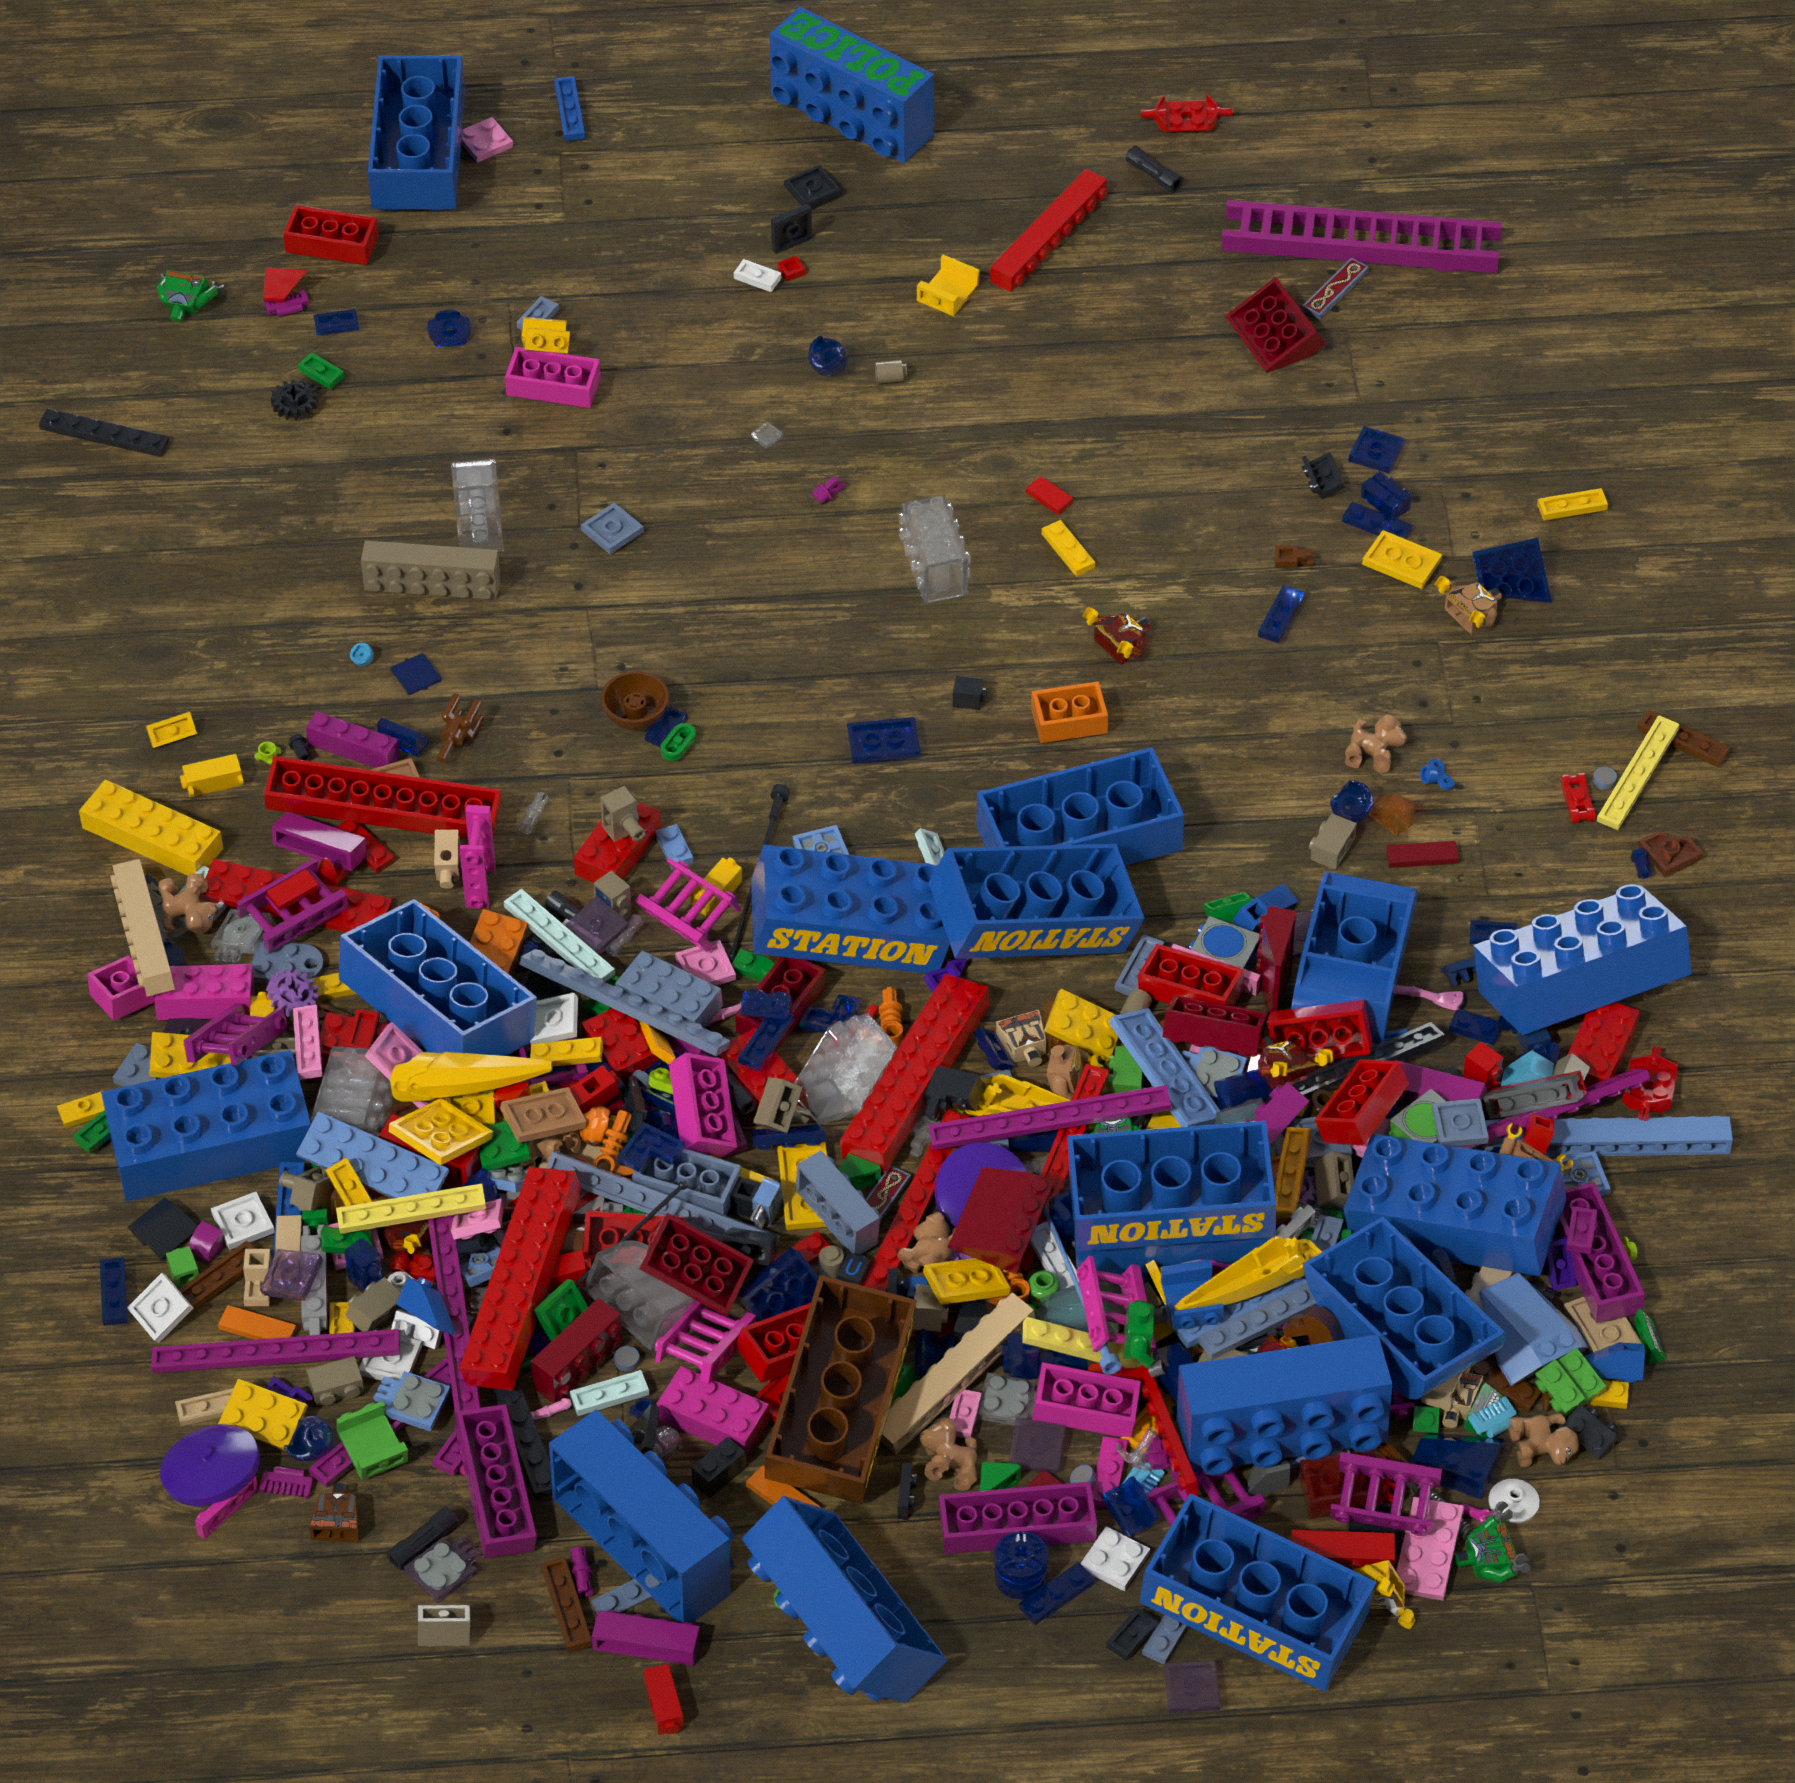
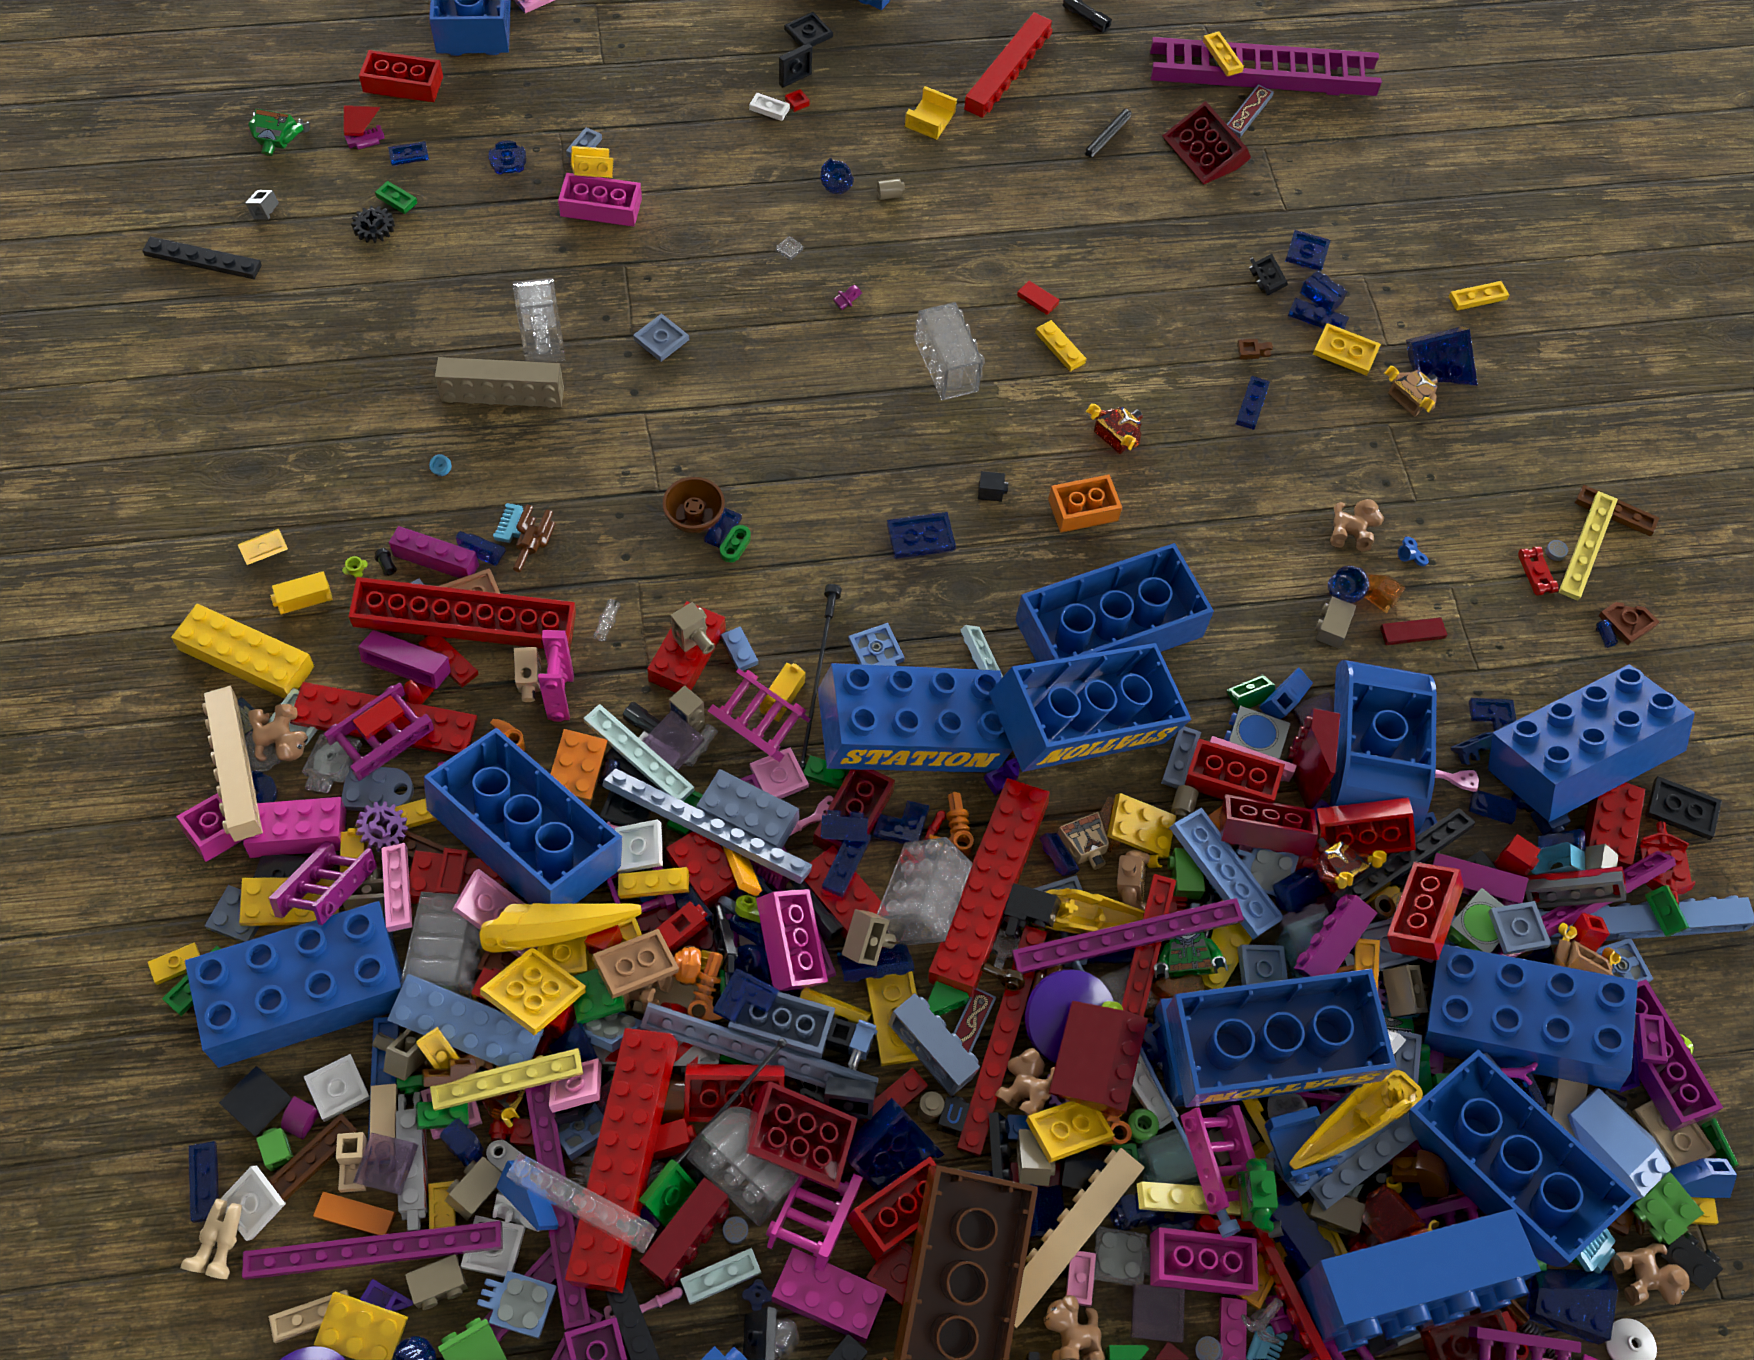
camera: 10 degrees left, 10 degrees up
clear blue piece [390,653,442,695] -> none
none -> tan piece [180,1199,242,1279]
none -> dark grey brick [245,190,279,220]
none -> reddish brown slope [422,1058,476,1087]
none -> medium azure piece [493,503,523,543]
none -> clear brick [506,1153,657,1254]
none -> dark brown plate [980,962,1025,991]
none -> black axle [1084,109,1132,158]
none -> yellow plate [1203,32,1244,76]
none -> dark pink bar [1500,1062,1538,1085]
none -> green plate [1645,885,1689,937]
none -> black plate [1646,776,1722,840]

